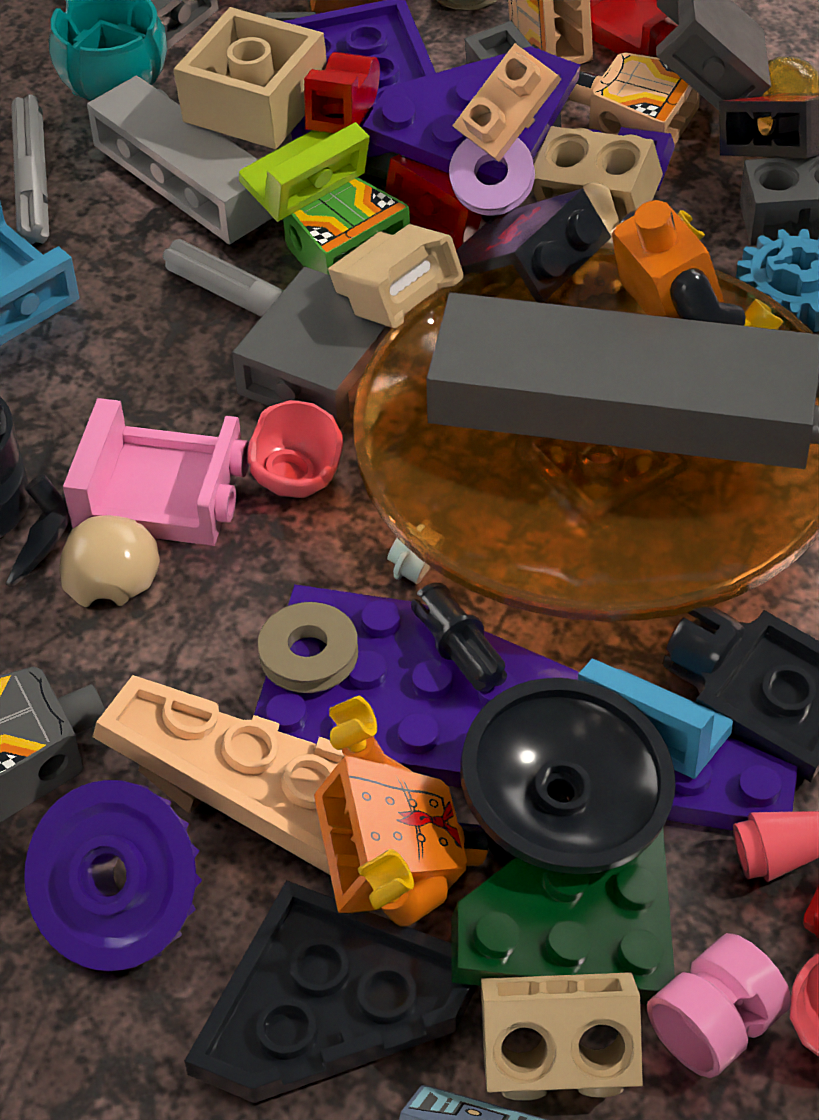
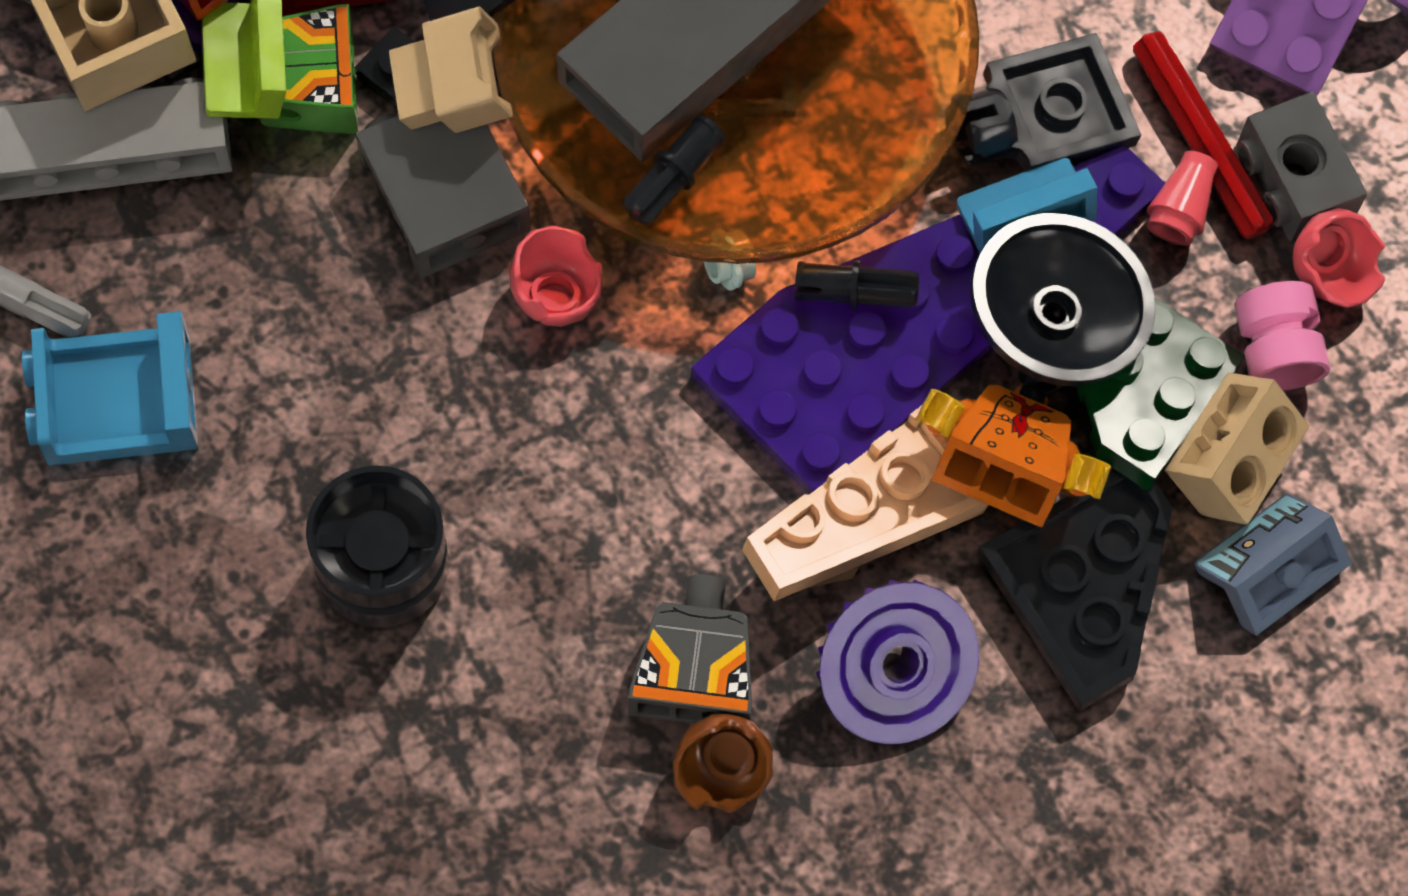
camera: 60 degrees left, 20 degrees up
black bar [6,474,70,588] -> none
tan hair [59,515,160,607] -> none
bright pink panel [63,398,249,546] -> none
light grey axle [163,239,284,317] -> none
dark tan piece [258,602,358,693] -> none
none -> black axle [622,115,726,225]

